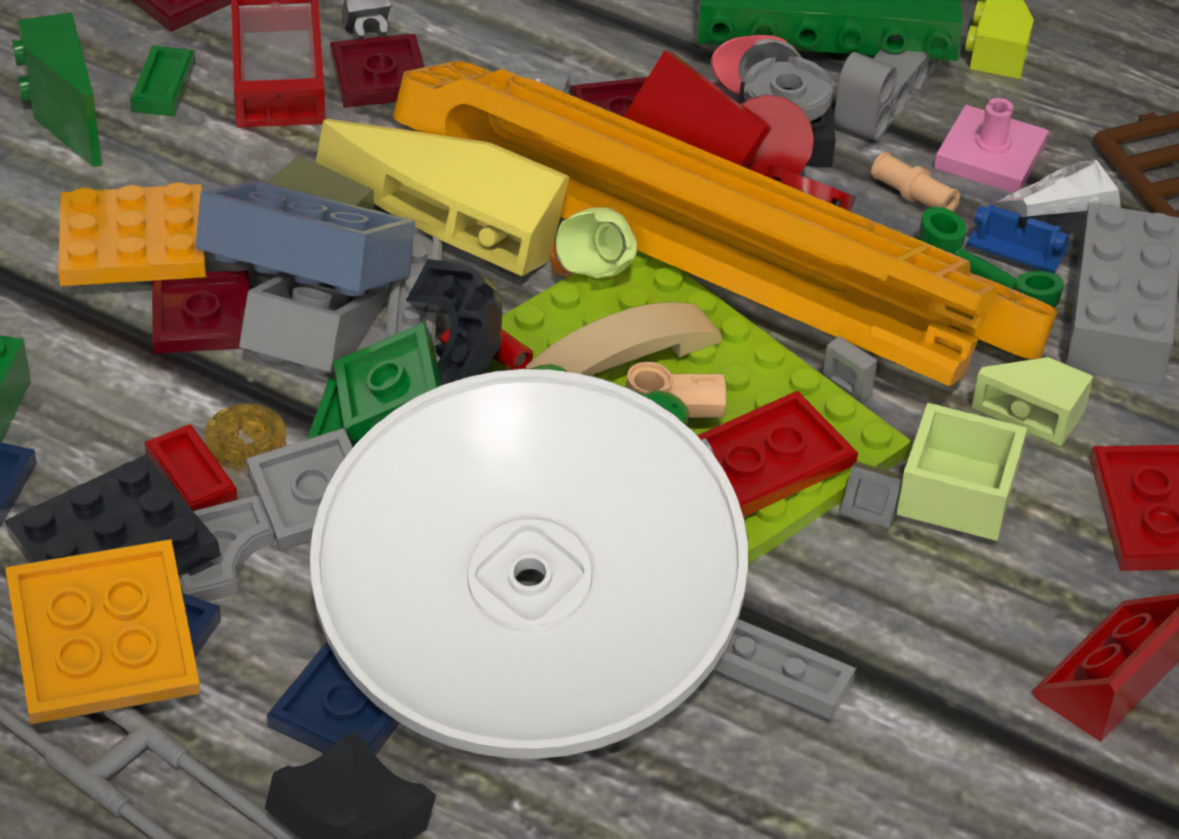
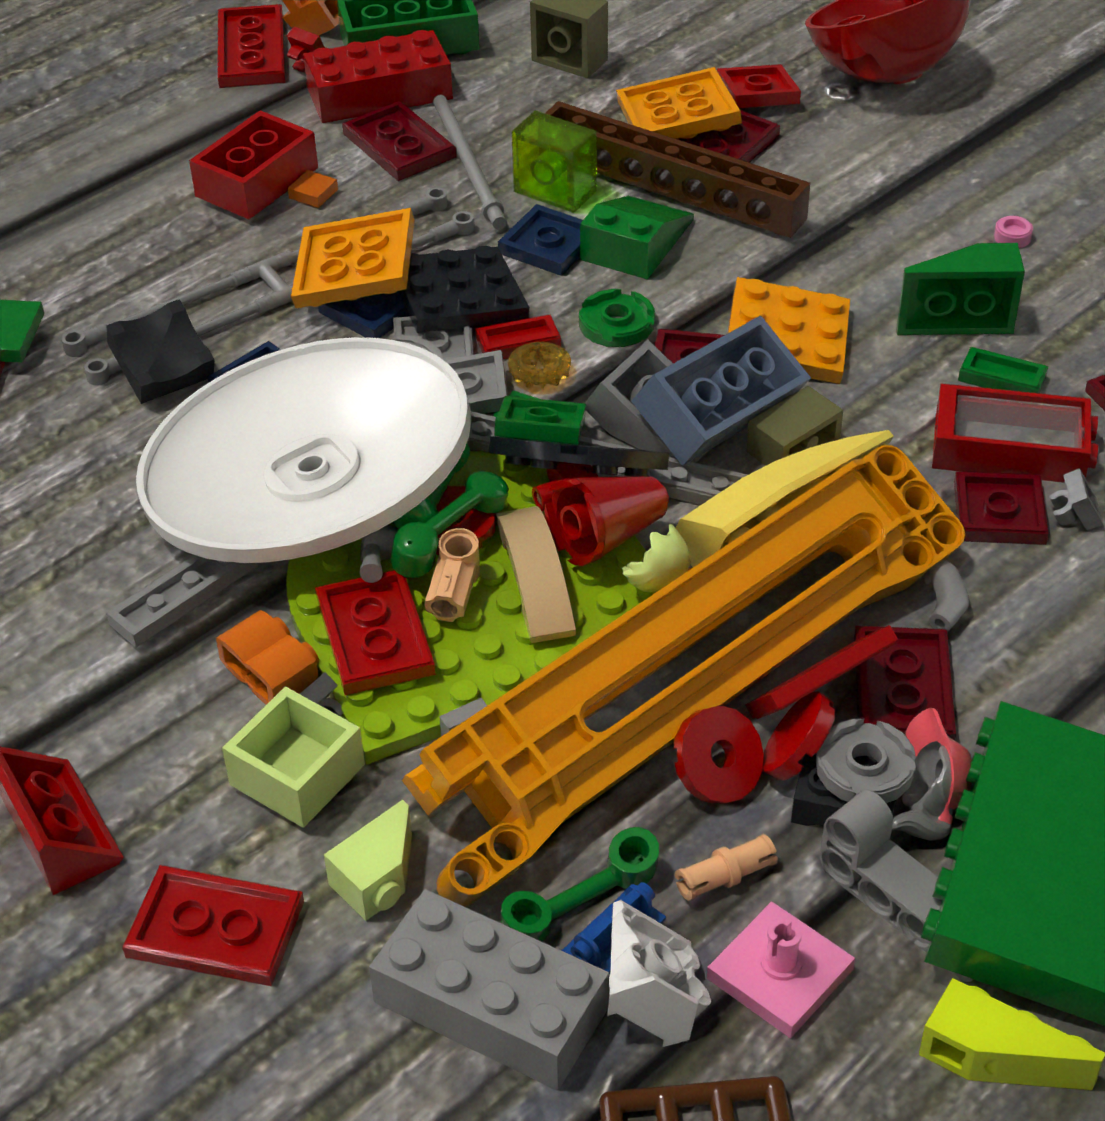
camera: 110 degrees right, 0 degrees up
none -> orange brick [216,610,319,705]
none -> red cone [544,476,669,566]
none -> green tile [579,289,655,347]

